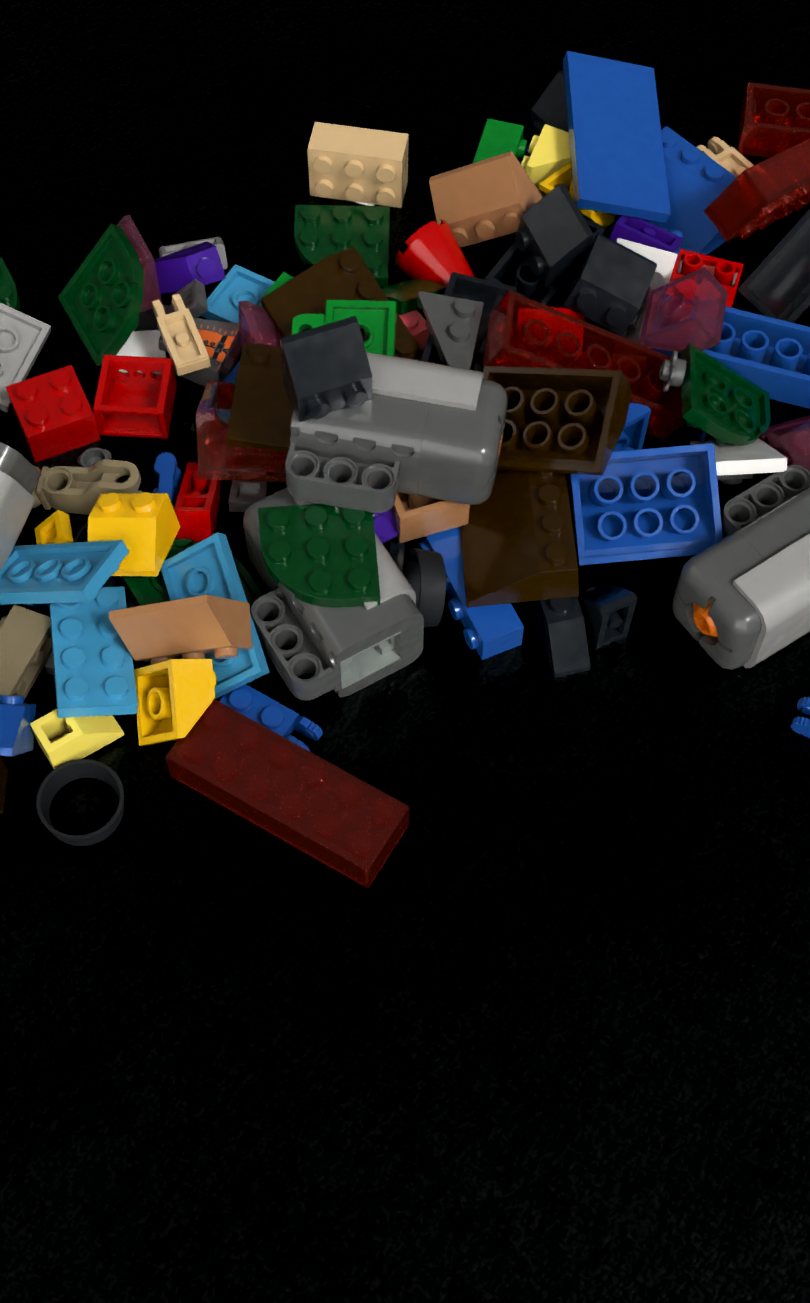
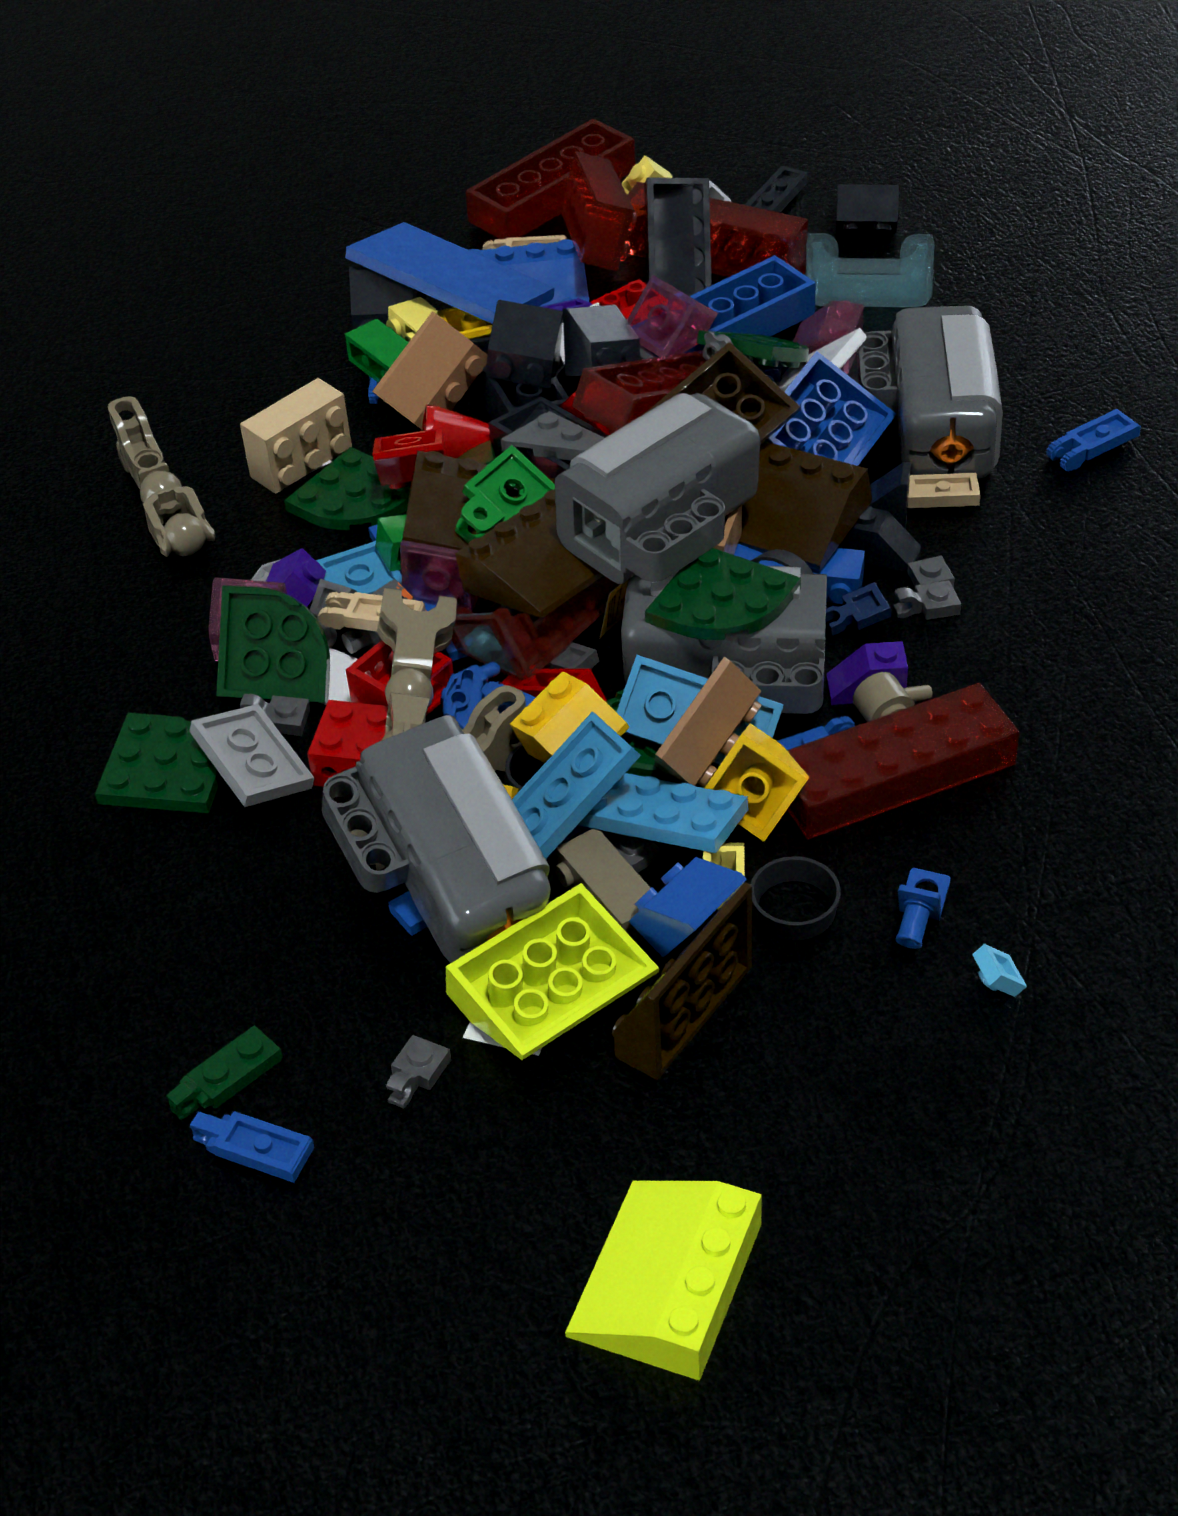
camera: 50 degrees left, 15 degrees down
black slope [280,316,372,422] -> none
none -> dark tan piece [108,396,215,557]
none -> flat silver plate [240,694,310,736]
none -> red slope [373,428,447,489]
none -> dark tan piece [377,588,457,741]
none -> blue piece [440,662,501,730]
none -> dark blue plate [826,582,891,636]
none -> dark purple slope [826,641,908,705]
none -> dark tan piece [853,672,932,735]
none -> flat silver plate [893,580,961,620]
none -> blue bracket [896,868,950,949]
none -> dark grey plate [907,556,955,588]
none -> tan plate [908,473,980,508]
none -> medium azure plate [972,944,1027,997]

